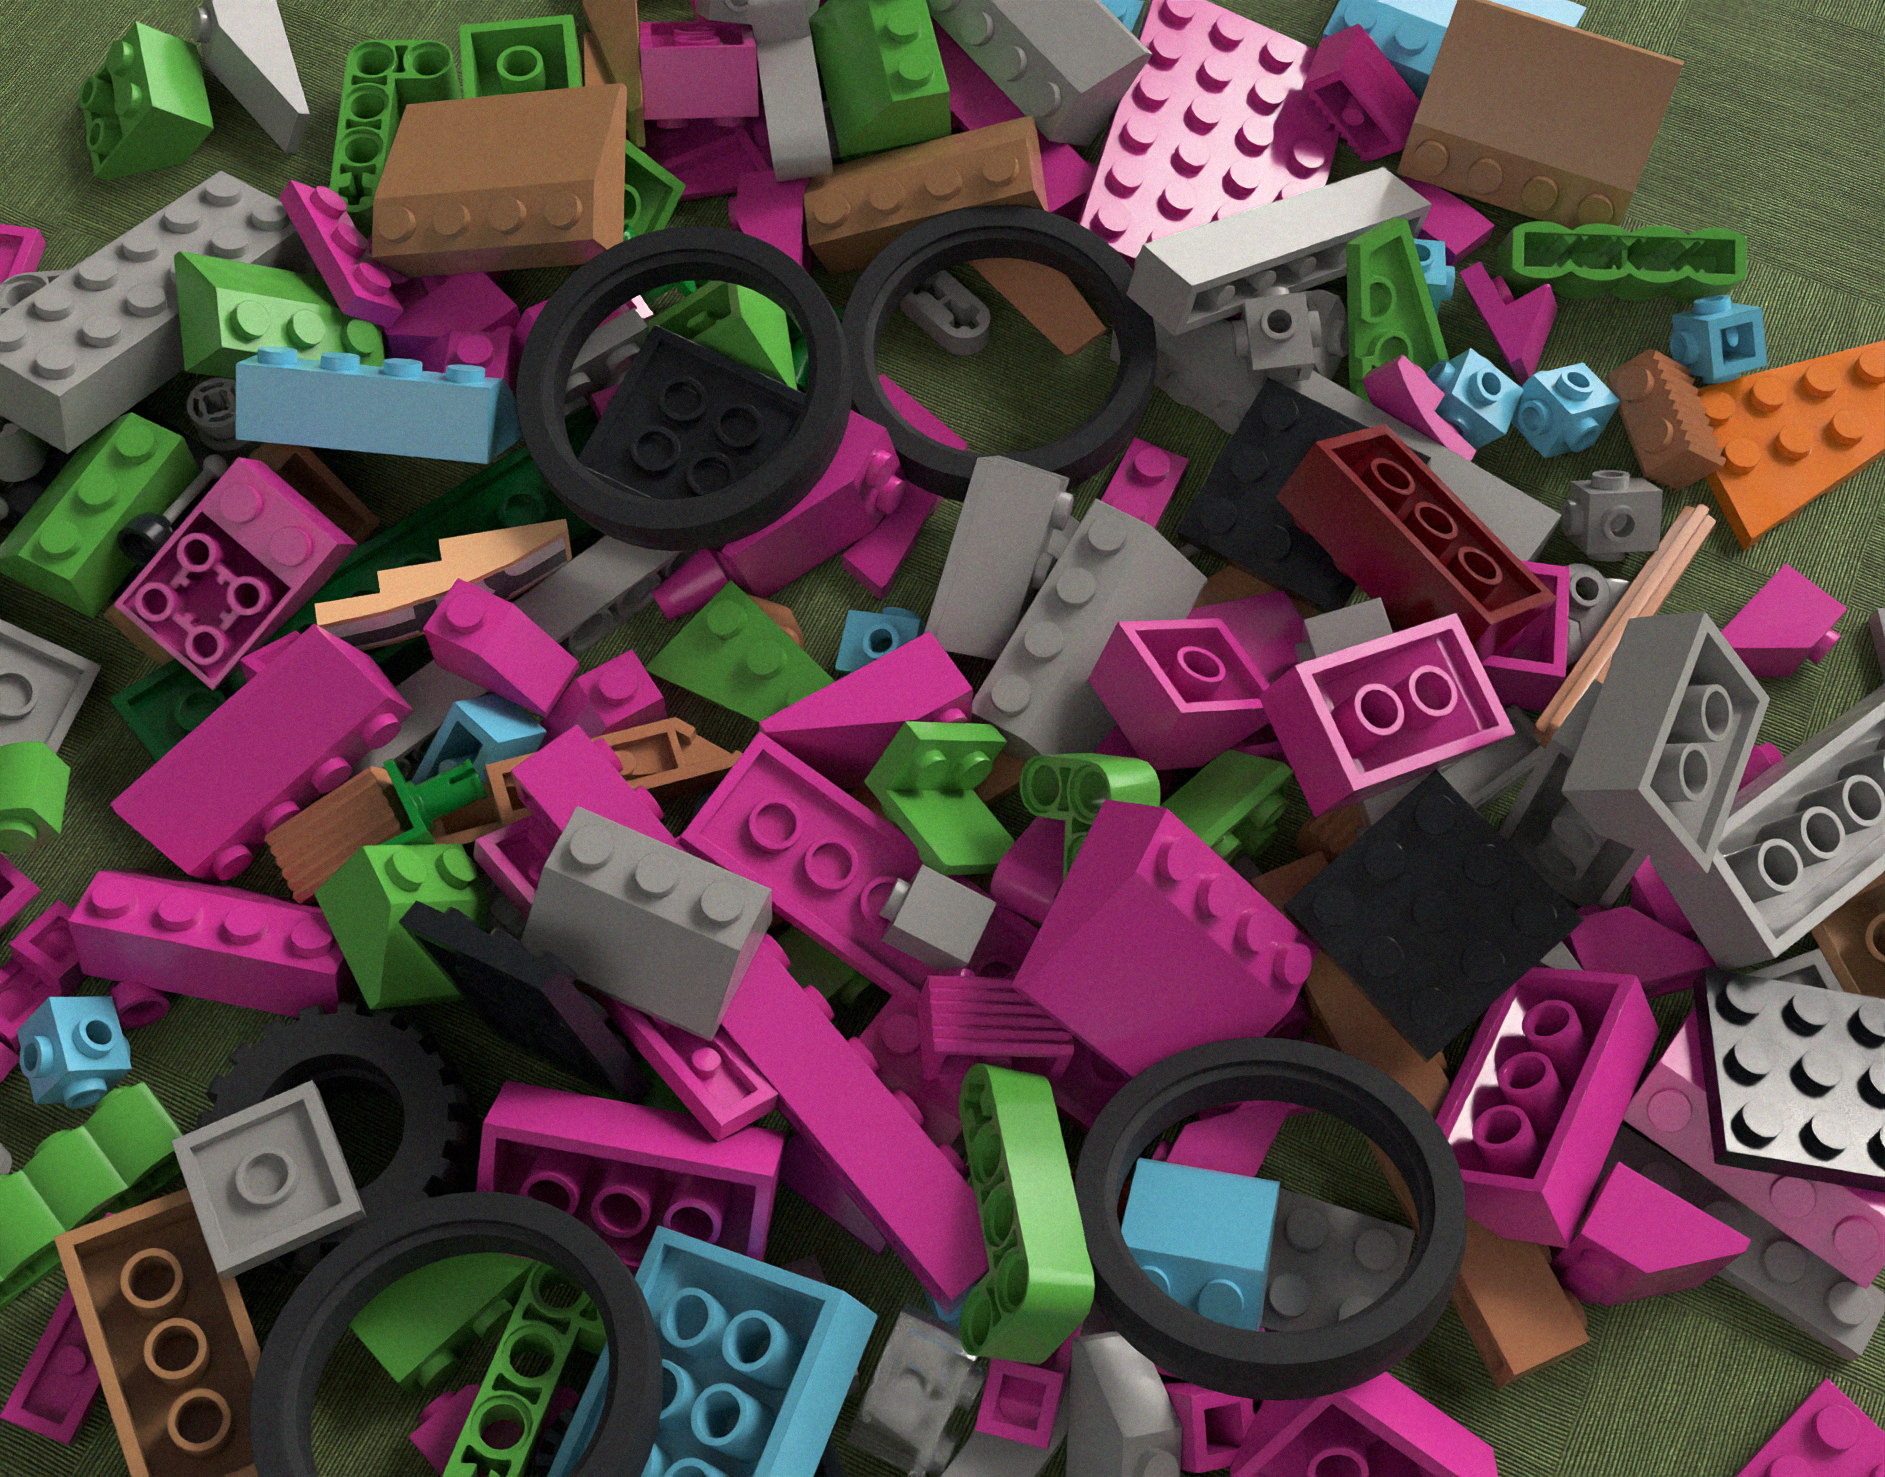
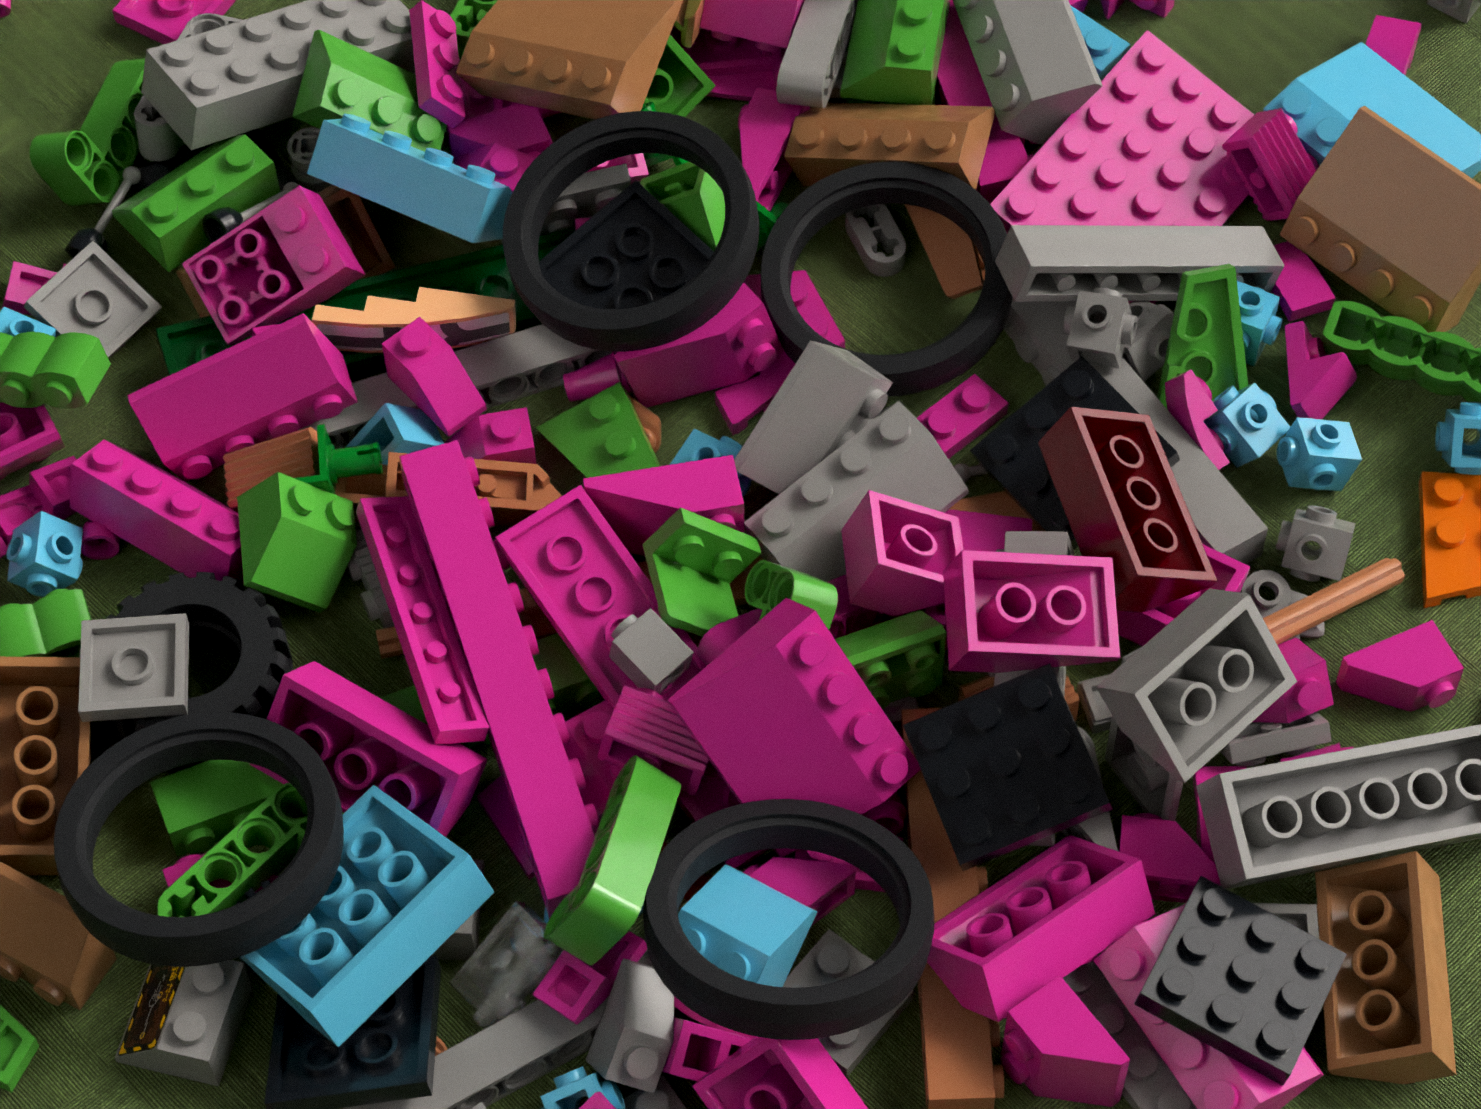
camera: 25 degrees right, 5 degrees down
black plate [399,900,653,1105] -> none
light grey slope [521,806,772,1042] -> none
nougat brick [1606,349,1726,492] -> none

